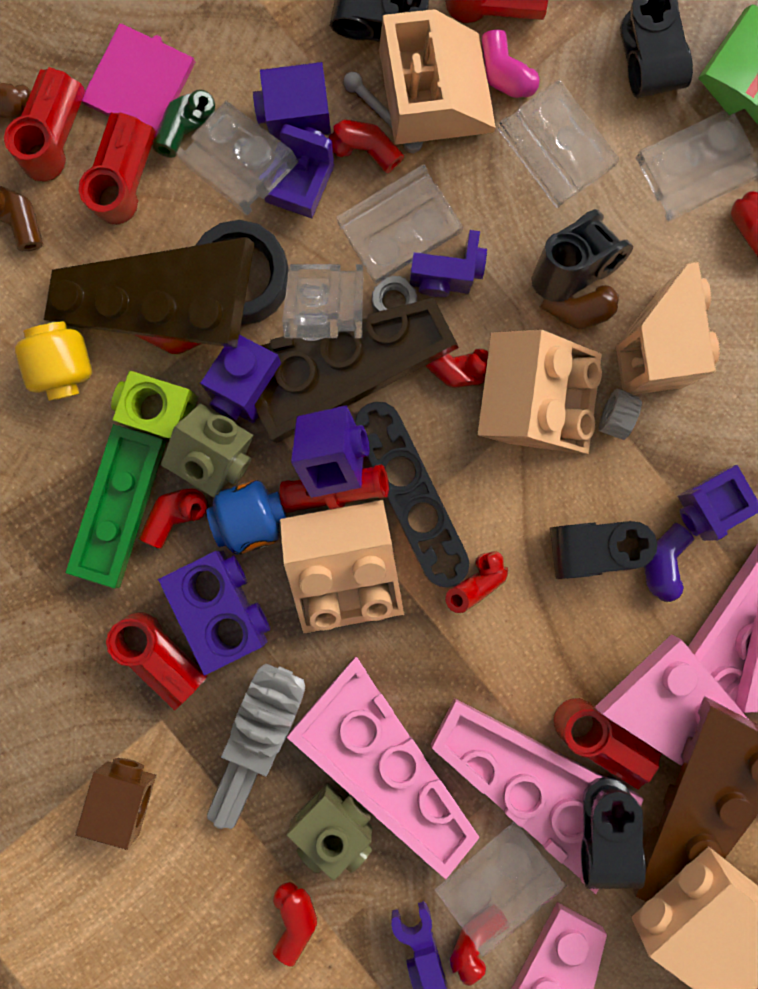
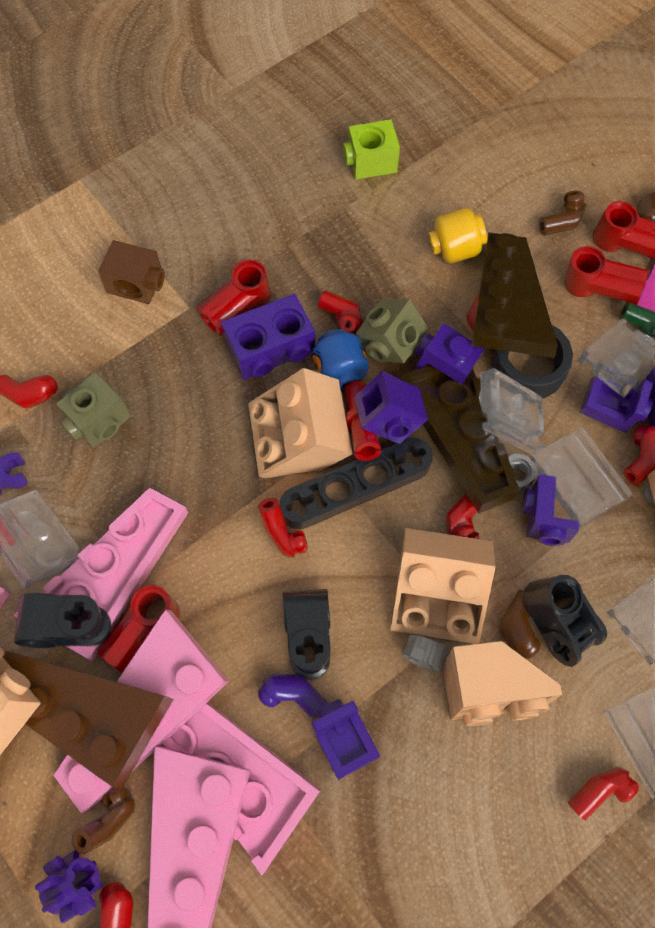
camera: 90 degrees right, 20 degrees down
green plate [65,424,167,589] -> none
lime brick [111,370,198,440] -> none
light grey gear [207,664,305,830] -> none
bright pink wing [287,657,480,880] -> none

